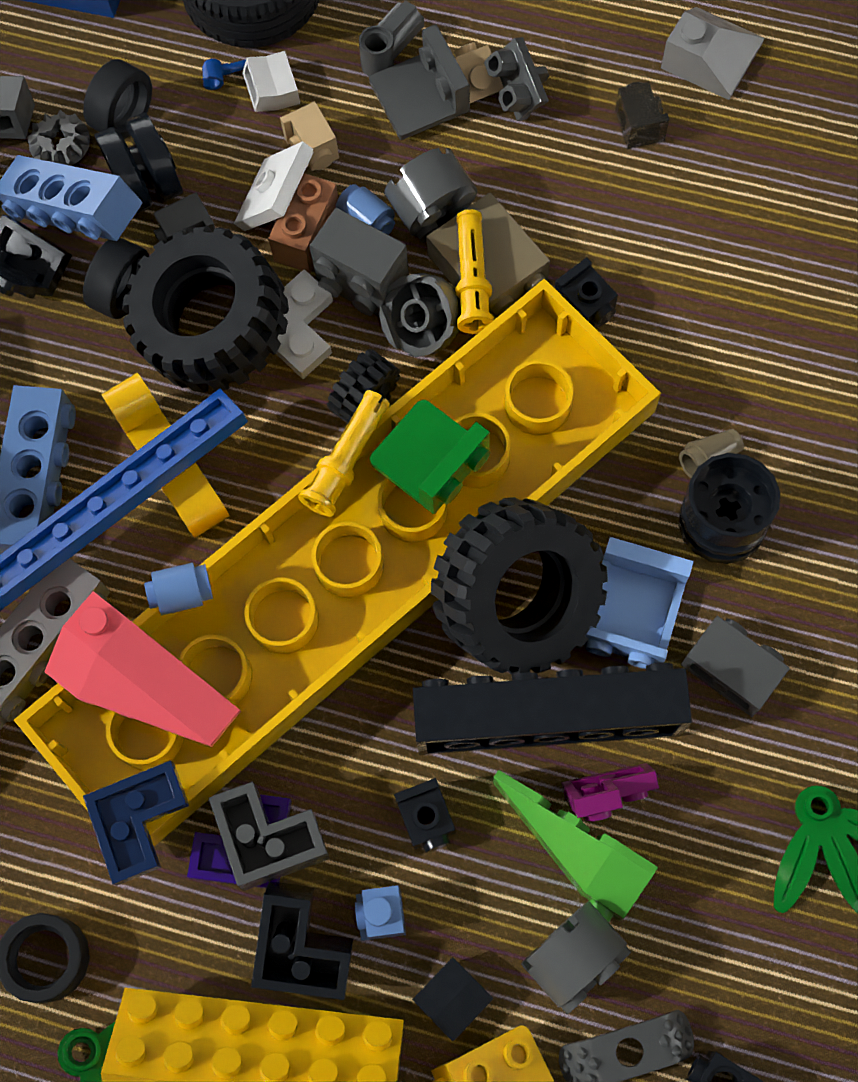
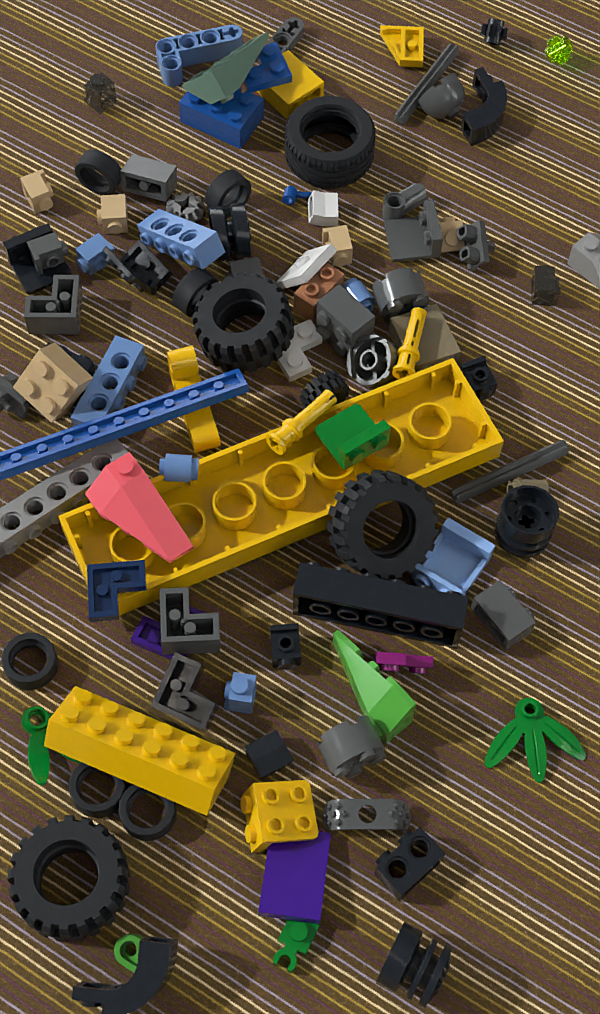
camera: 10 degrees right, 10 degrees down
none -> dark grey axle [450,440,570,503]

